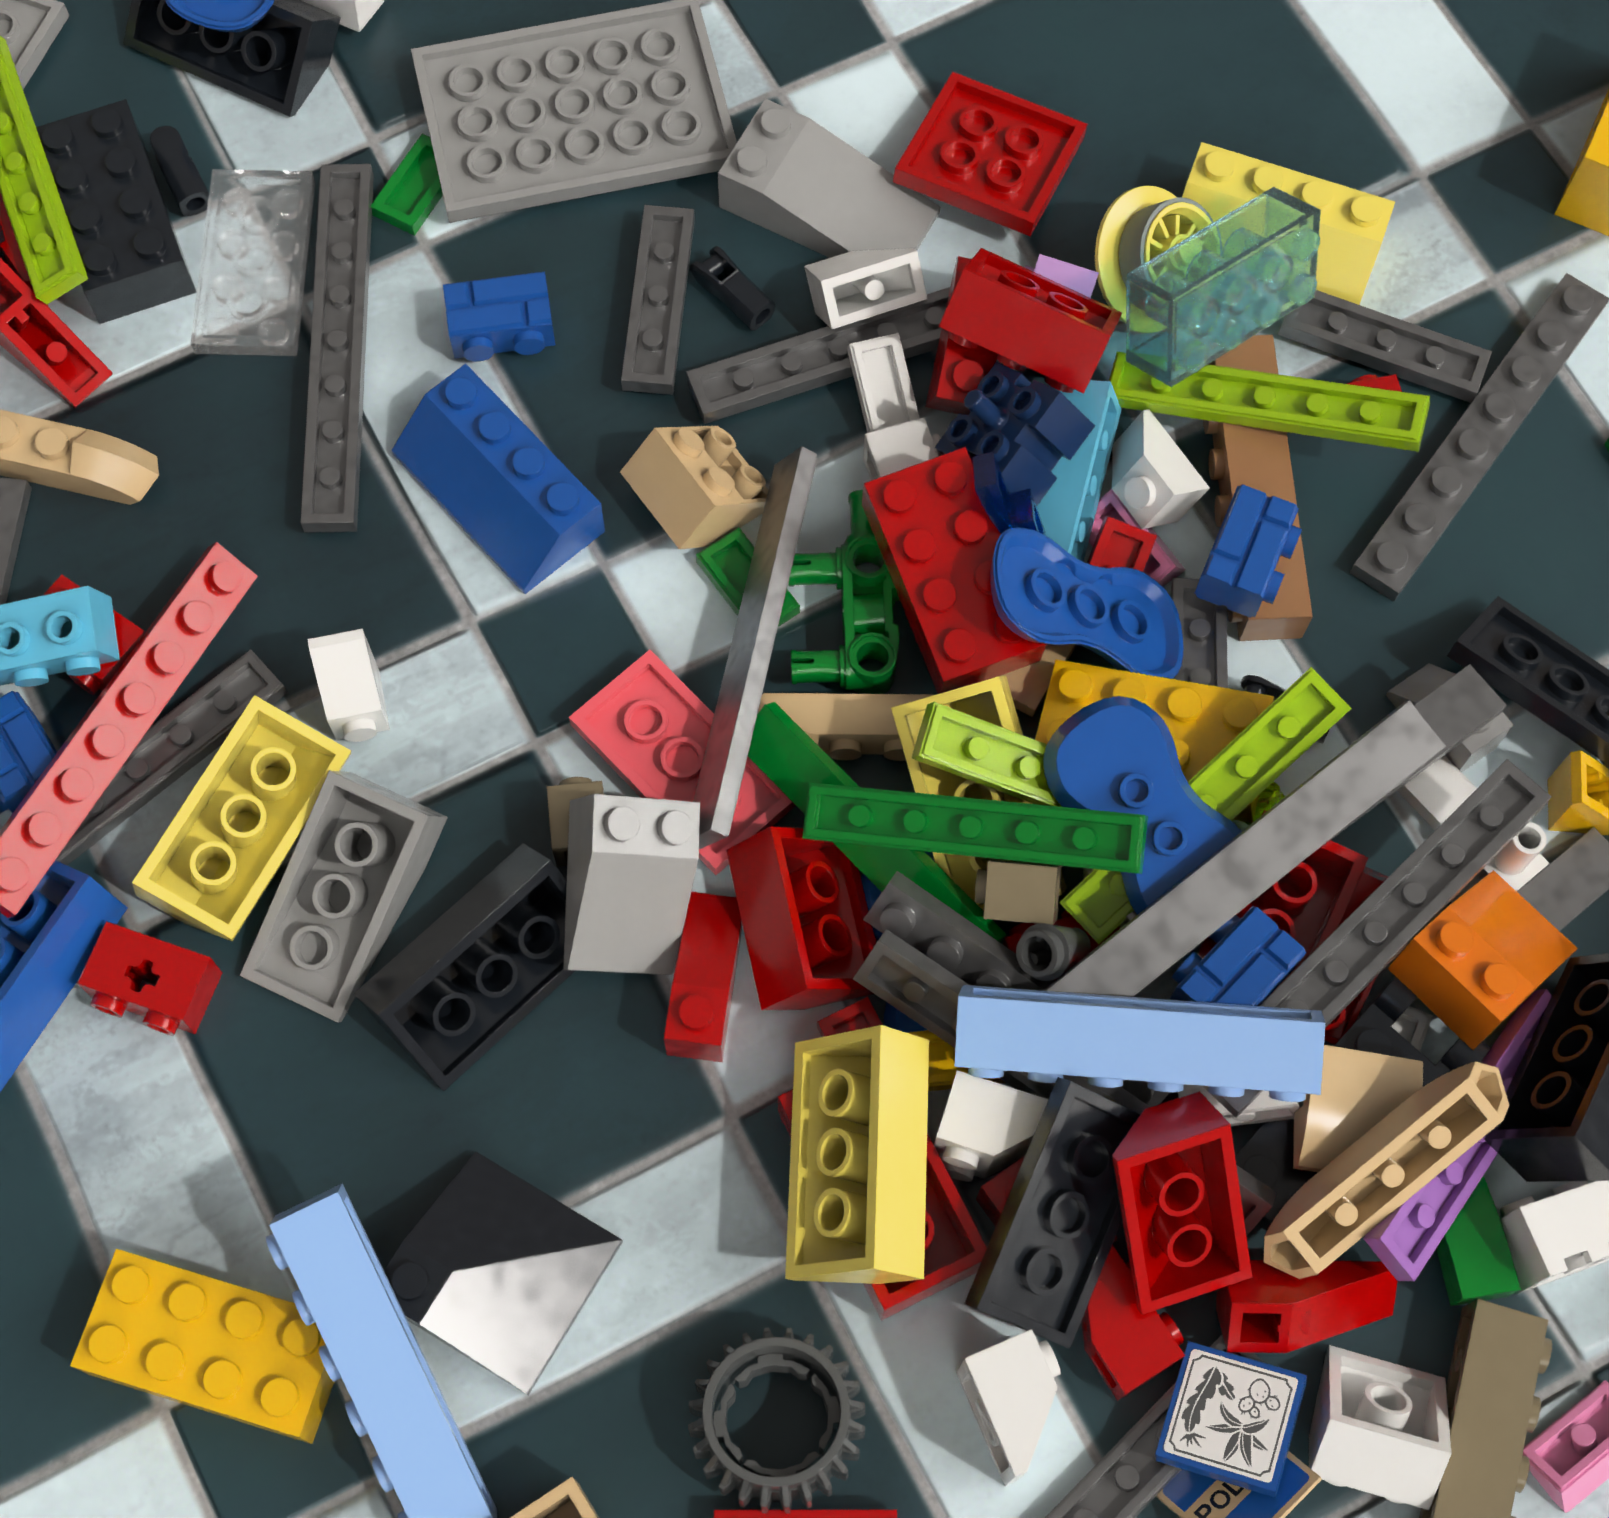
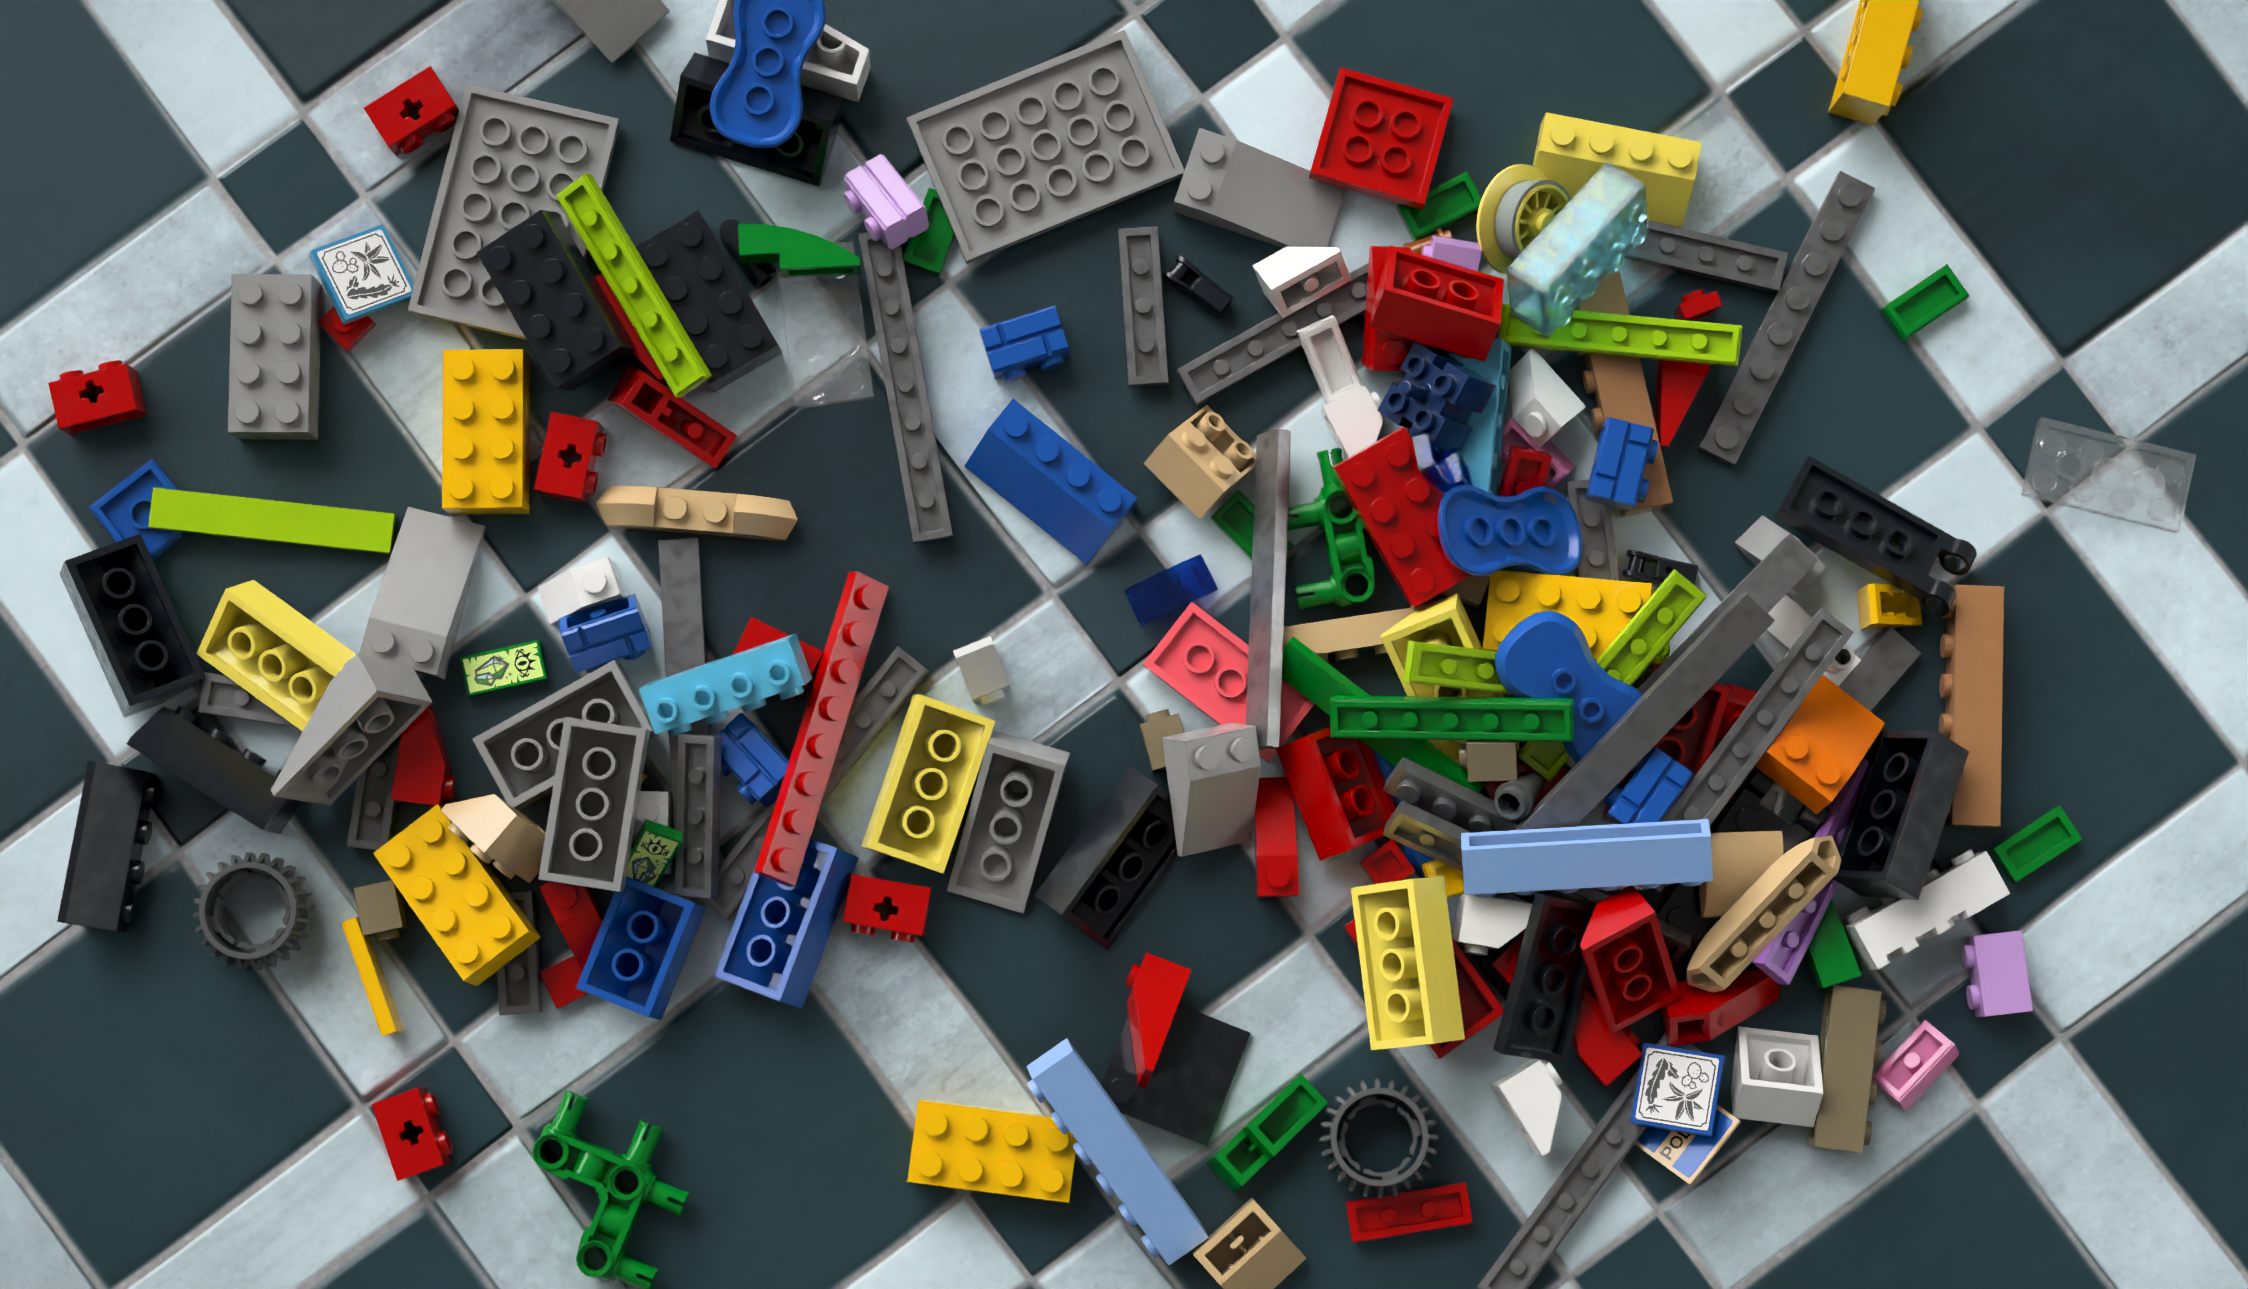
camera: 10 degrees left, 15 degrees up
none -> green slope [738,224,861,278]
none -> lavender brick [843,154,929,250]
none -> clear blue slope [1124,554,1218,626]
none -> red slope [1125,952,1191,1089]
none -> green slope [1206,1073,1328,1192]
none -> green tile [1396,171,1482,241]
none -> red slope [1655,360,1710,452]

